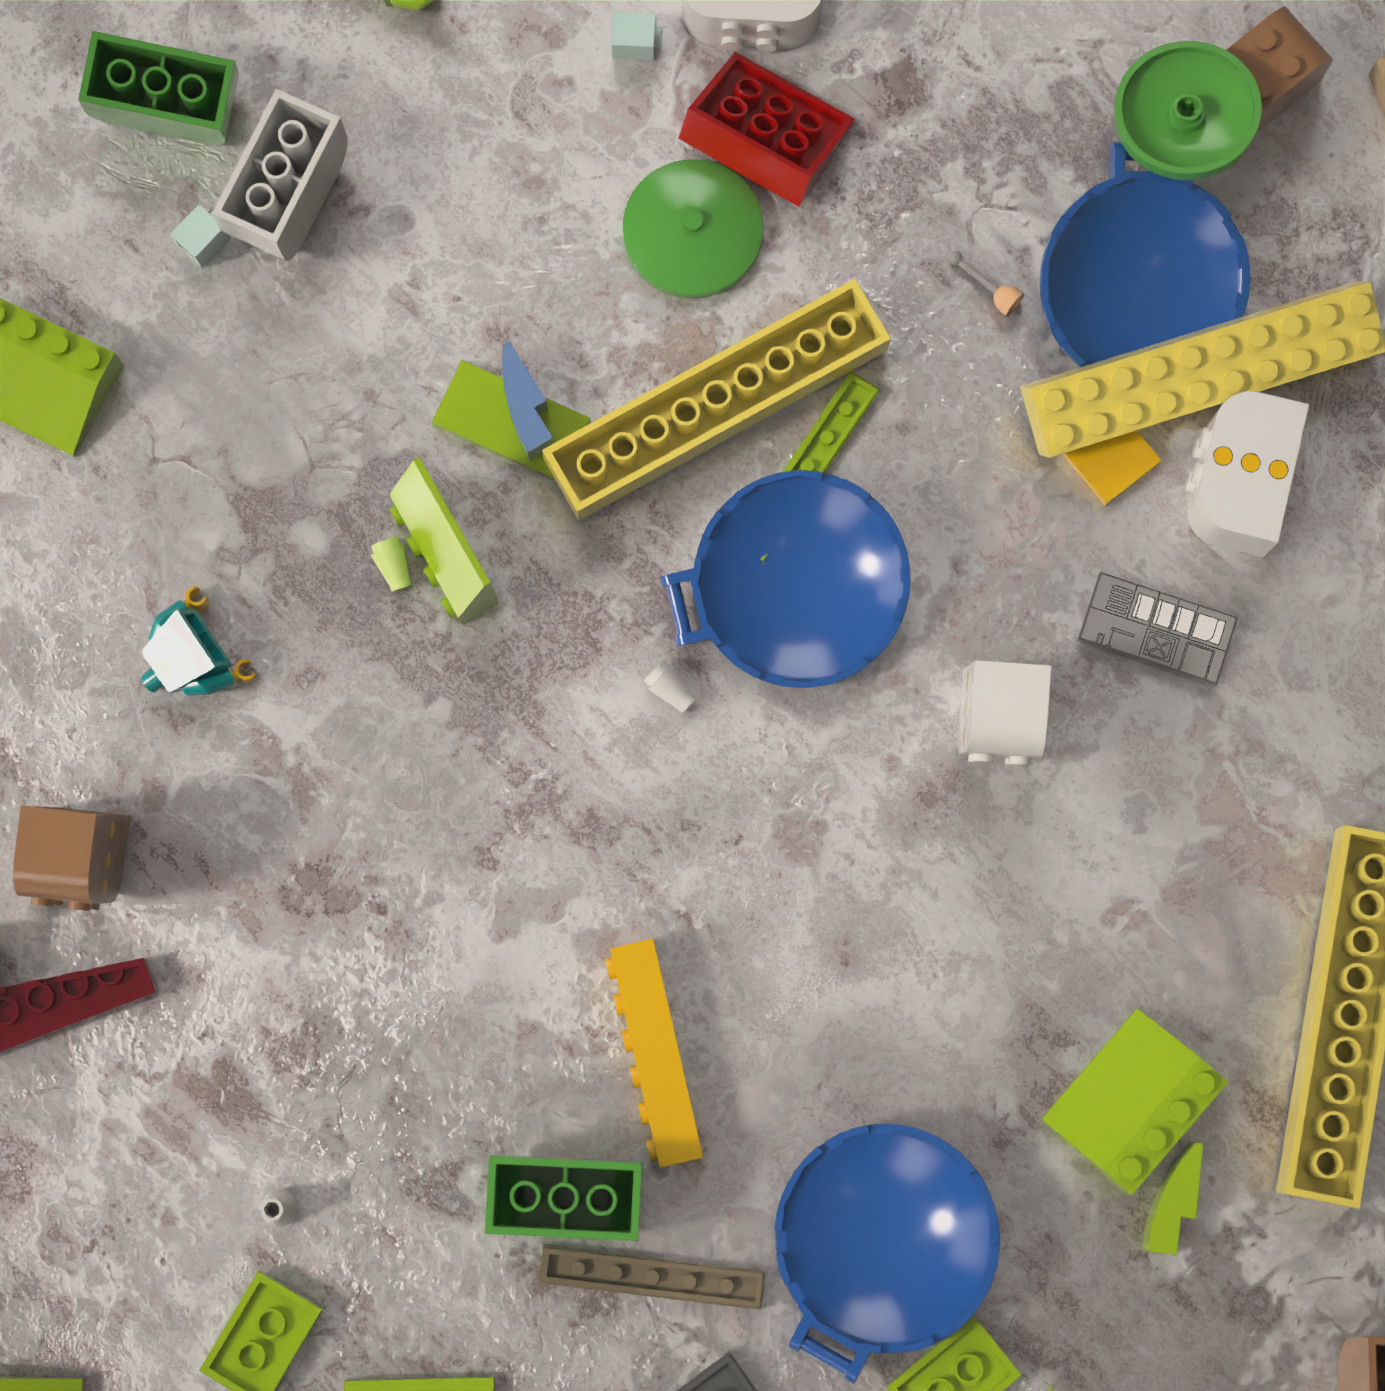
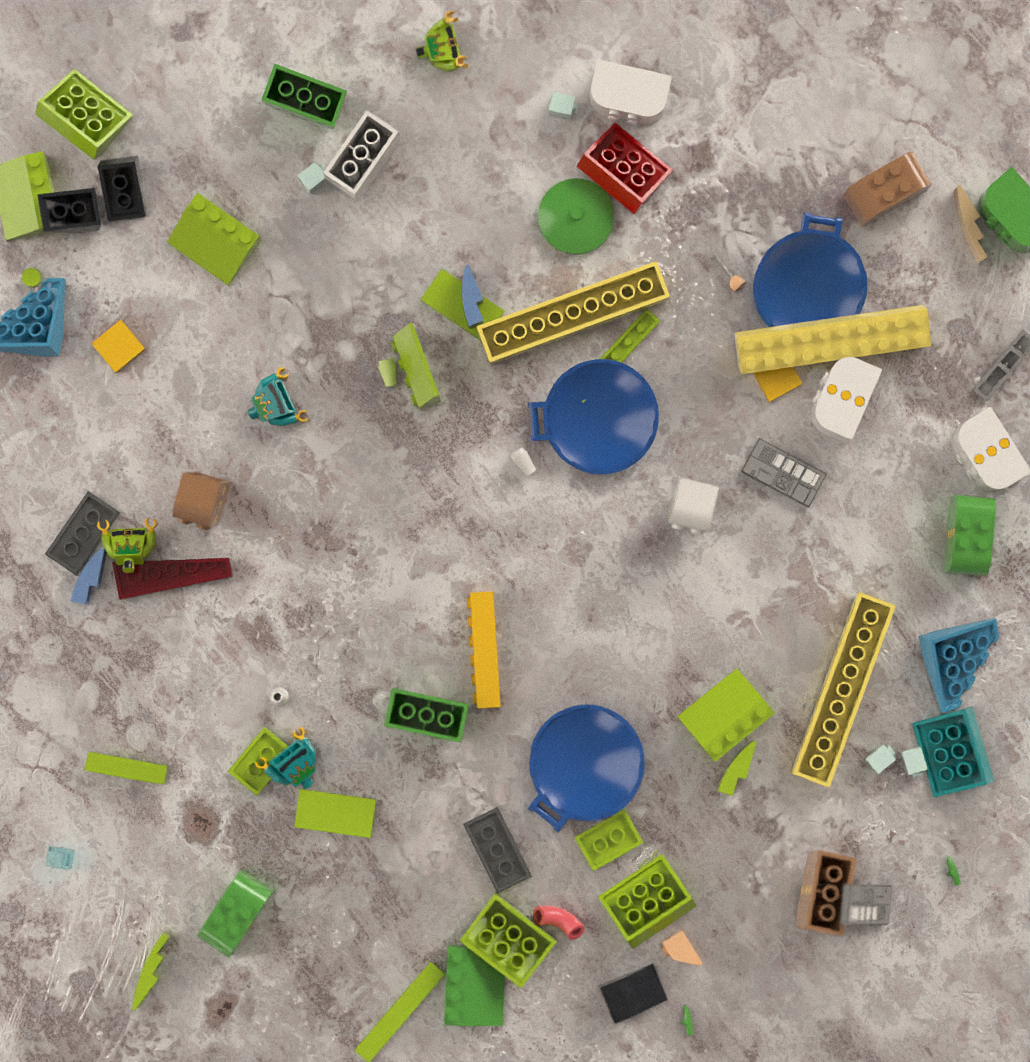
camera: 10 degrees right, 5 degrees up
dark tan tile [539,1245,765,1310] -> none
bright green dish [1114,41,1262,180] -> none
none -> teal torso [255,727,316,789]

